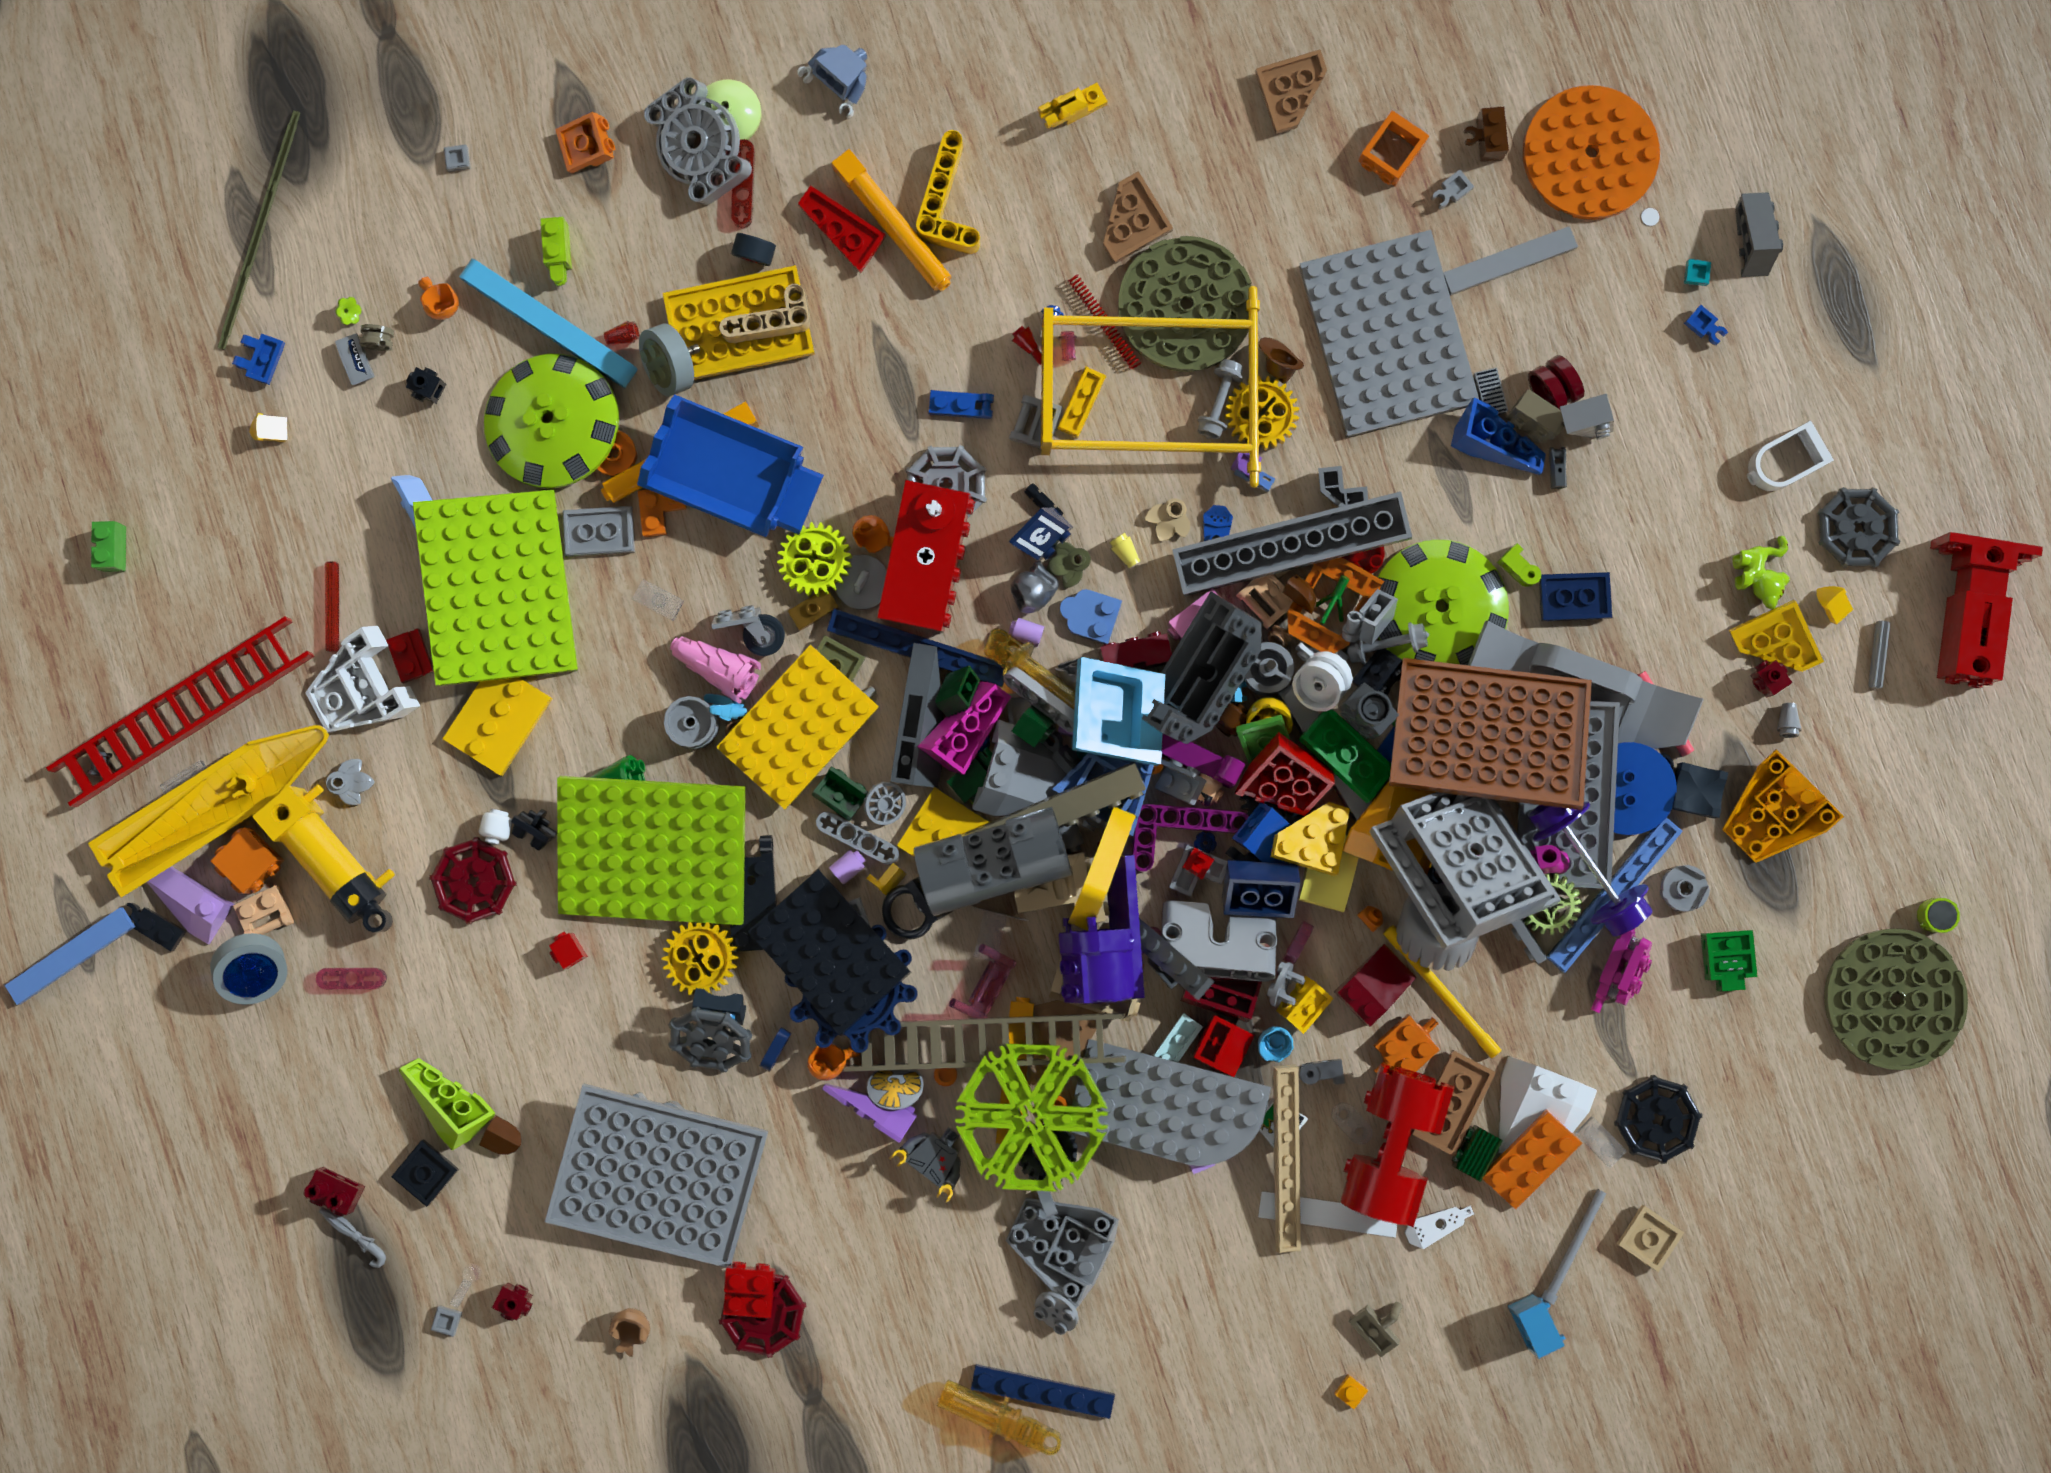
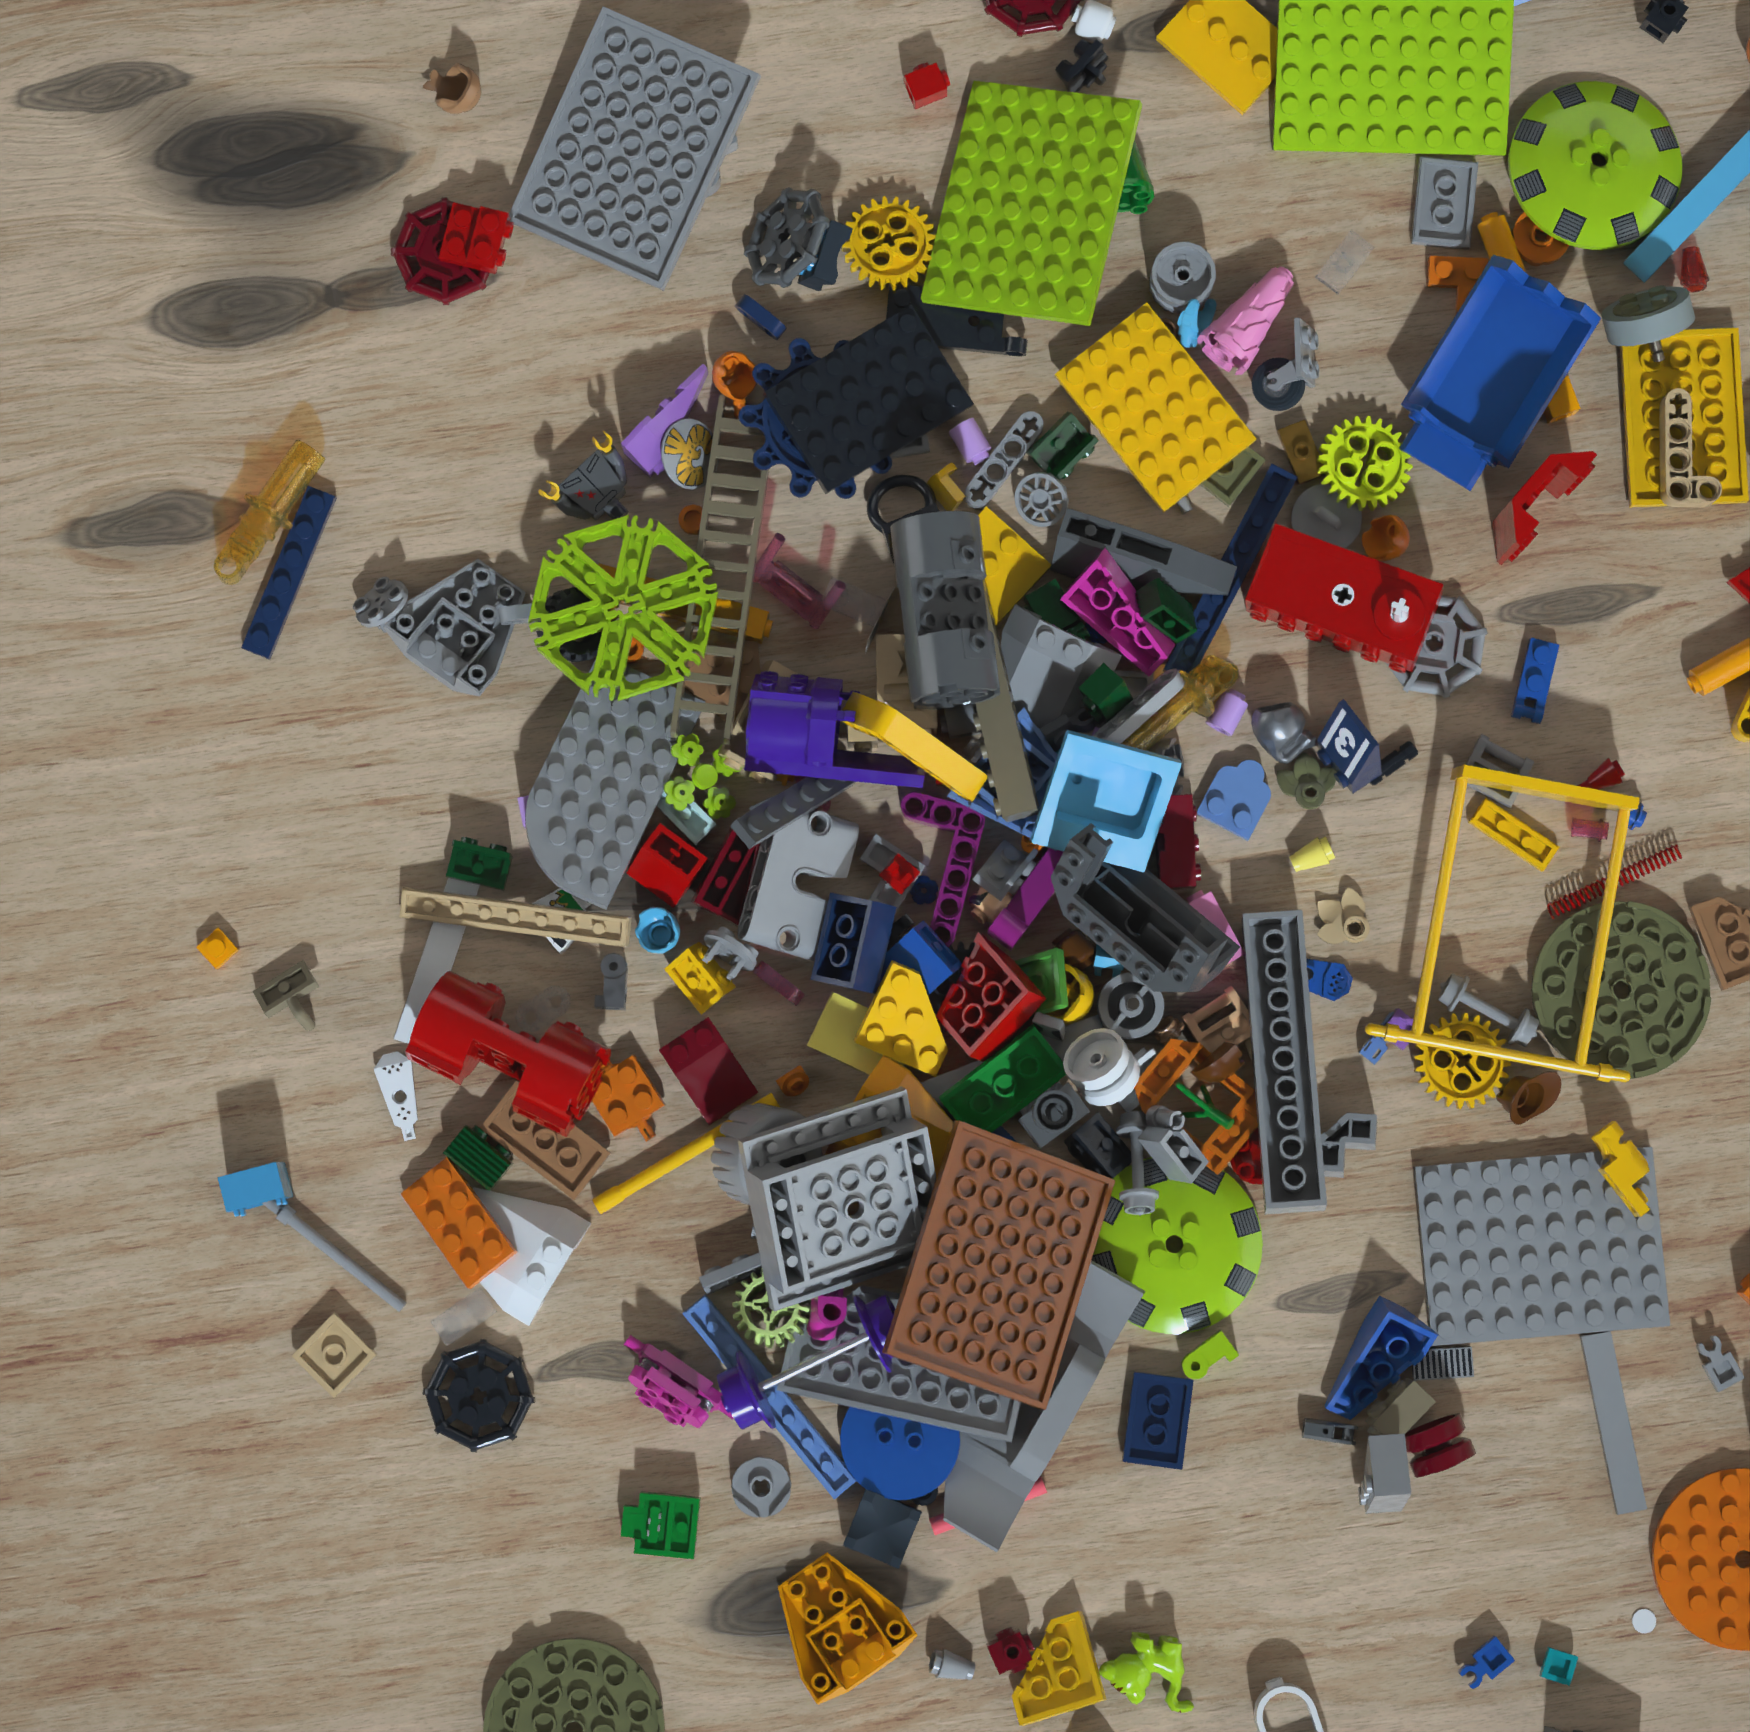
camera: 100 degrees right, 0 degrees up
none -> dark green bracket [446,837,513,891]
none -> lime plant [664,734,742,819]
none -> light grey tile [1032,1012,1066,1042]
none -> red slope [1493,451,1597,565]
none -> yellow plate [1591,1121,1650,1217]

